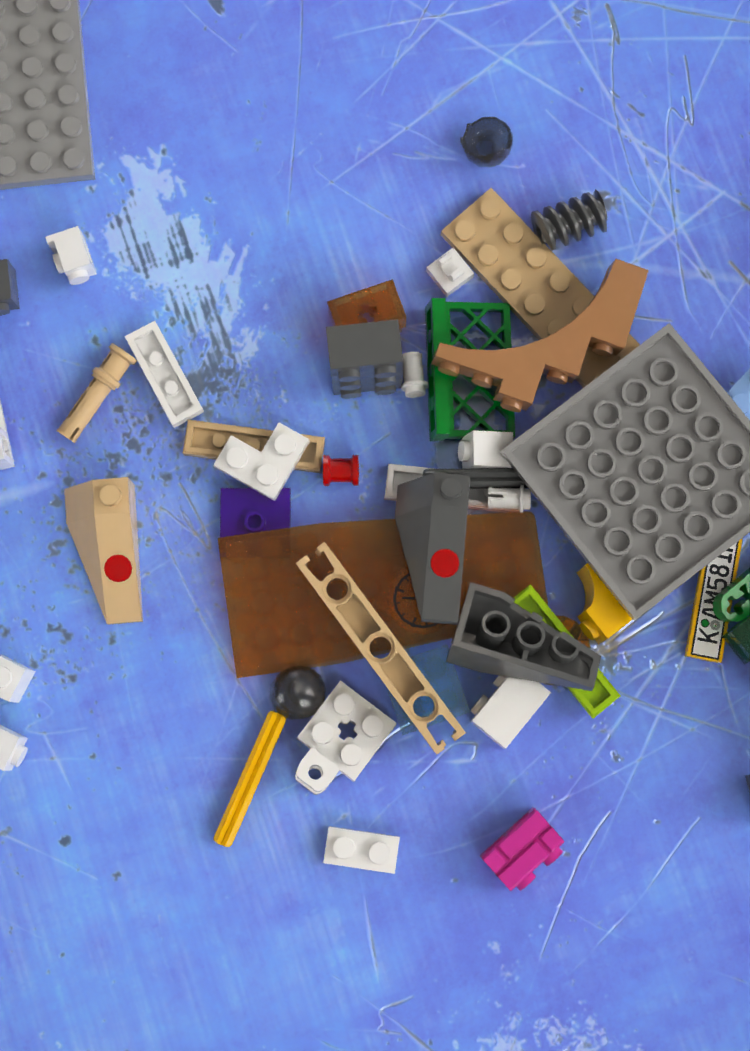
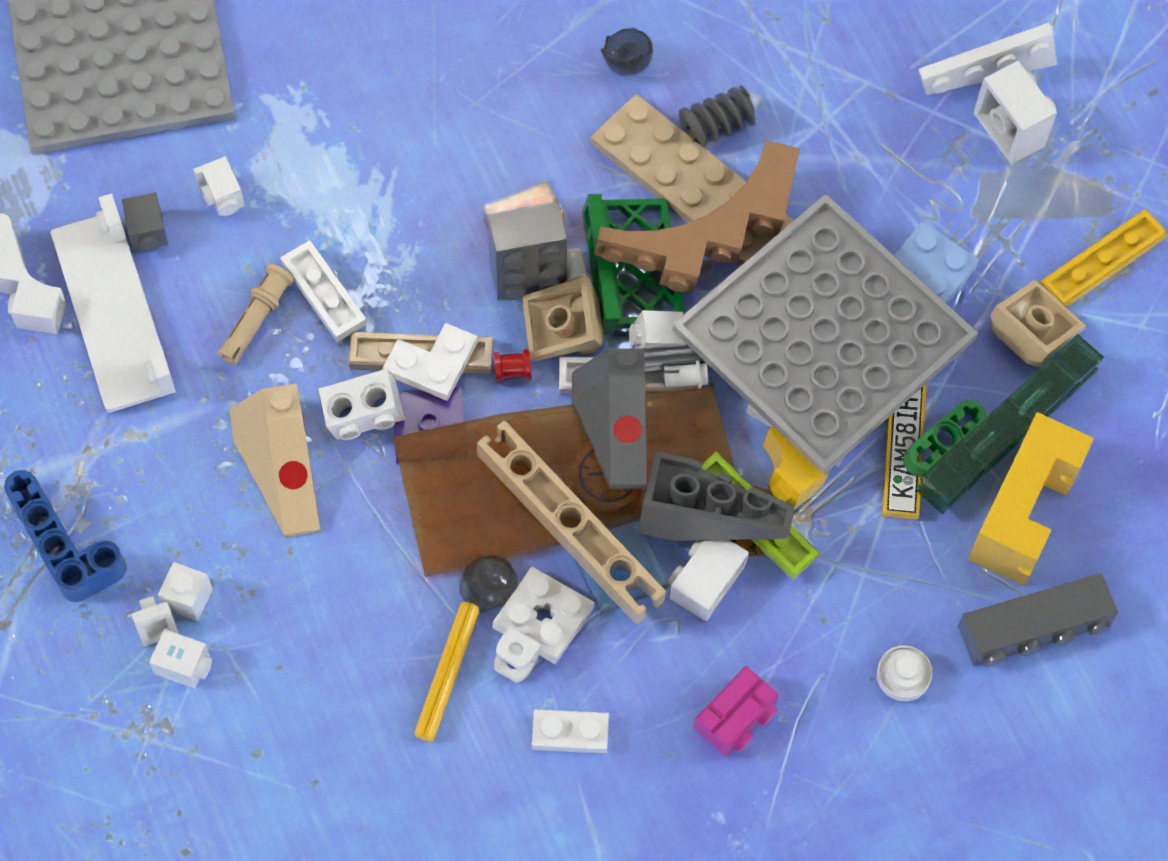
camera: 10 degrees left, 15 degrees down
white tile [426,247,474,297] -> none
none -> white brick [319,369,405,440]
none -> tan slope [522,276,604,361]
none -> white plate [877,645,932,702]

